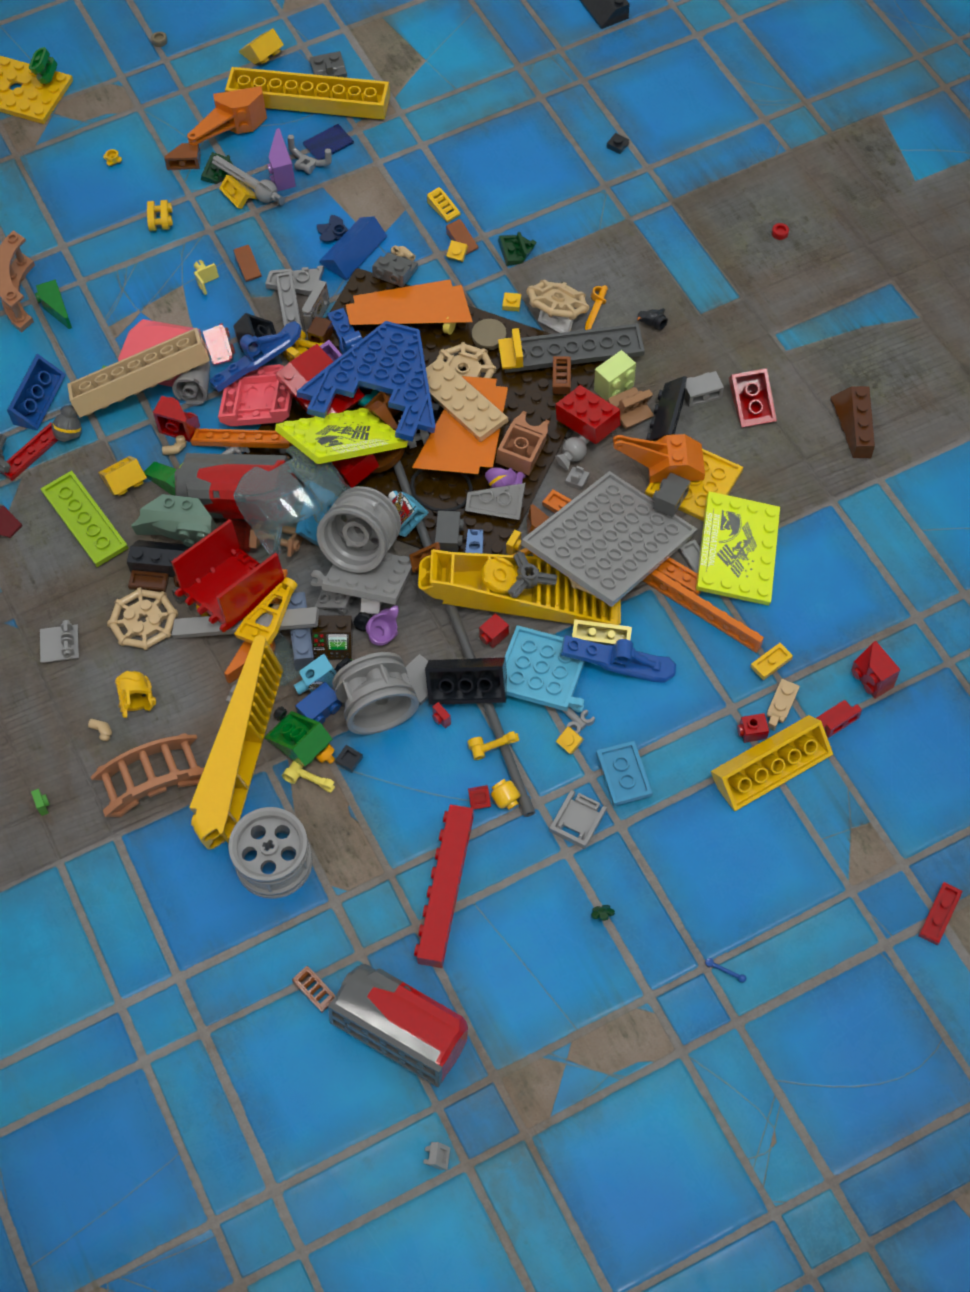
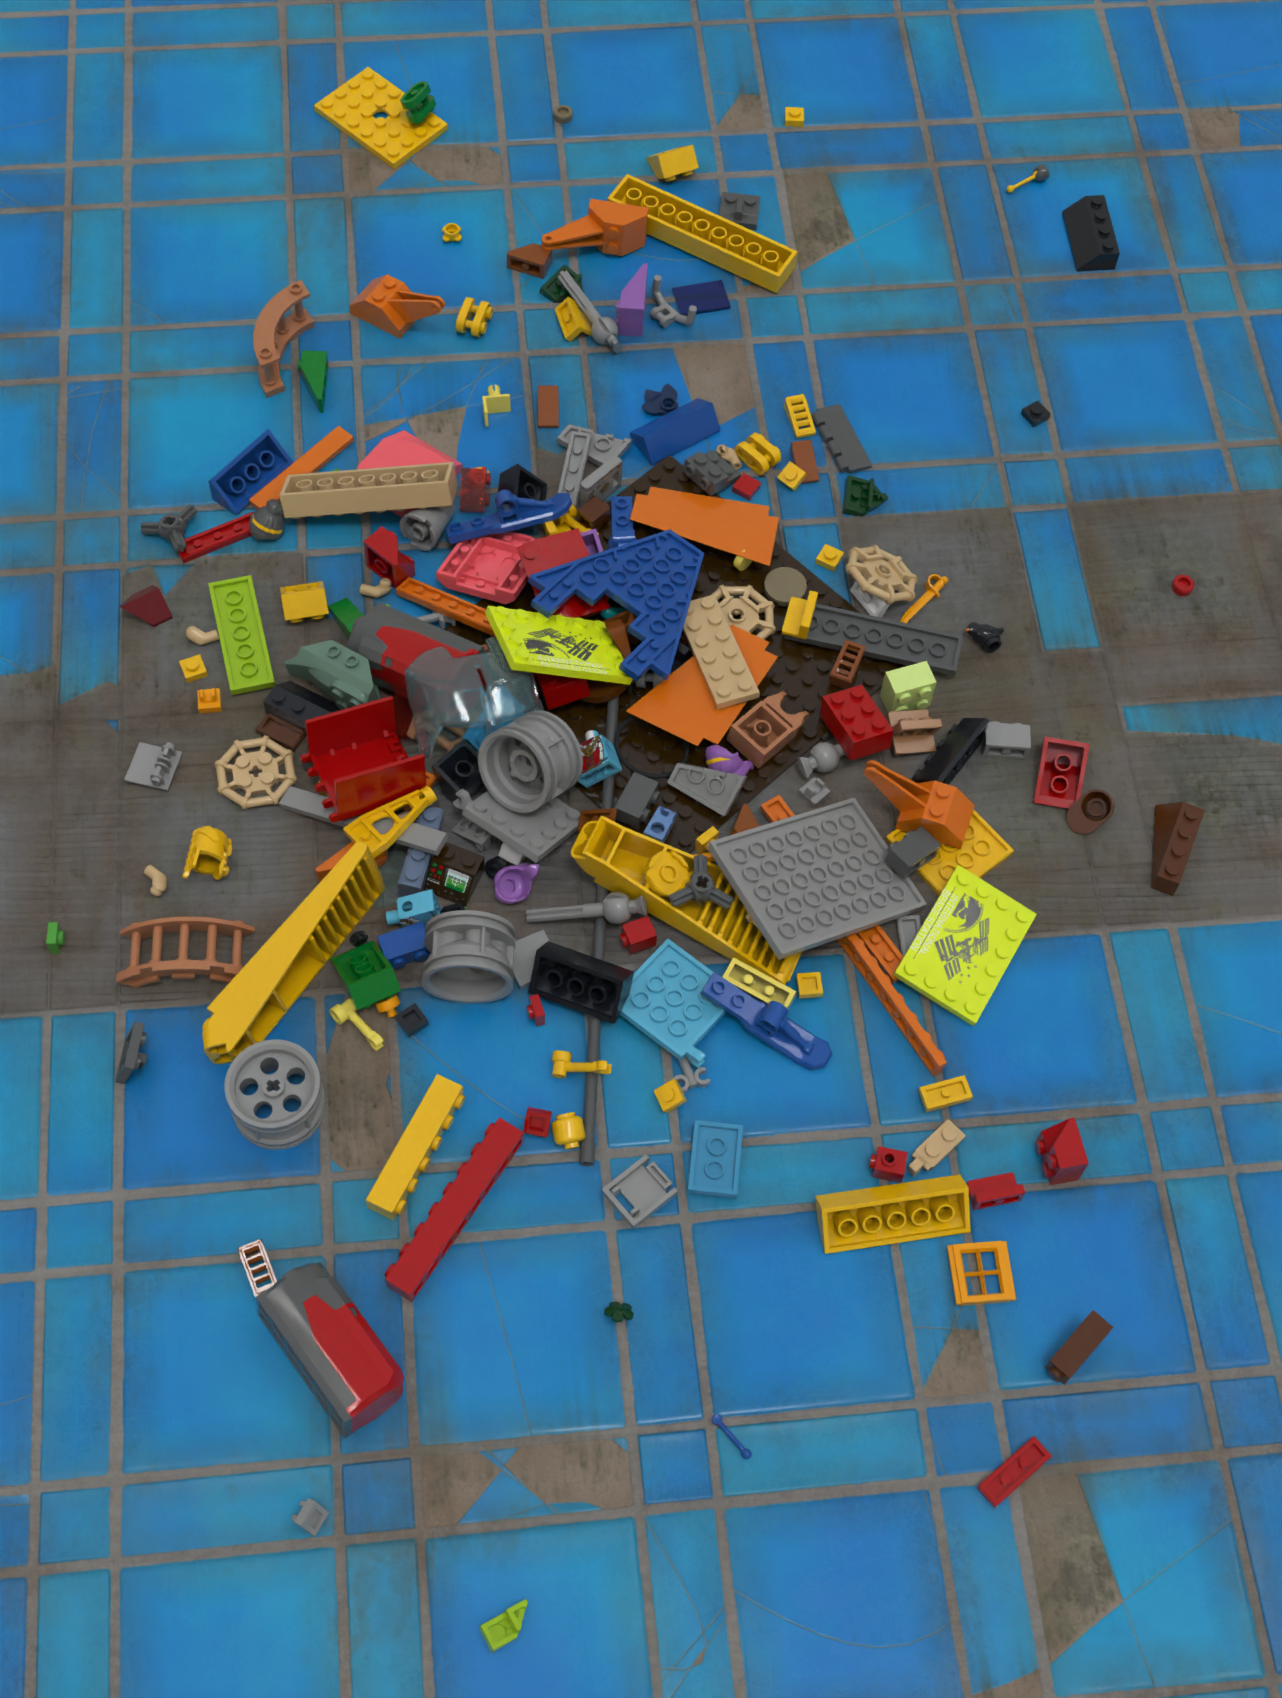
camera: 15 degrees right, 0 degrees up
none -> dark grey hinge [115,1021,147,1084]
none -> yellow plate [179,654,208,683]
none -> tan arm [186,626,219,645]
none -> light orange tile [197,688,222,714]
none -> orange tile [249,426,354,509]
none -> orange slope [349,274,445,339]
none -> yellow brick [366,1074,466,1221]
none -> black slope [431,739,485,802]
none -> lime slope [479,1599,528,1653]
none -> light grey piece [526,892,647,924]
none -> red tile [732,473,761,501]
none -> yellow brick [734,432,781,476]
none -> yellow plate [796,972,823,999]
none -> dark grey windscreen [811,404,872,473]
none -> light orange piece [947,1241,1016,1306]
none -> reddish brown slope [1045,1310,1114,1385]
none -> reddish brown cap [1067,789,1115,834]

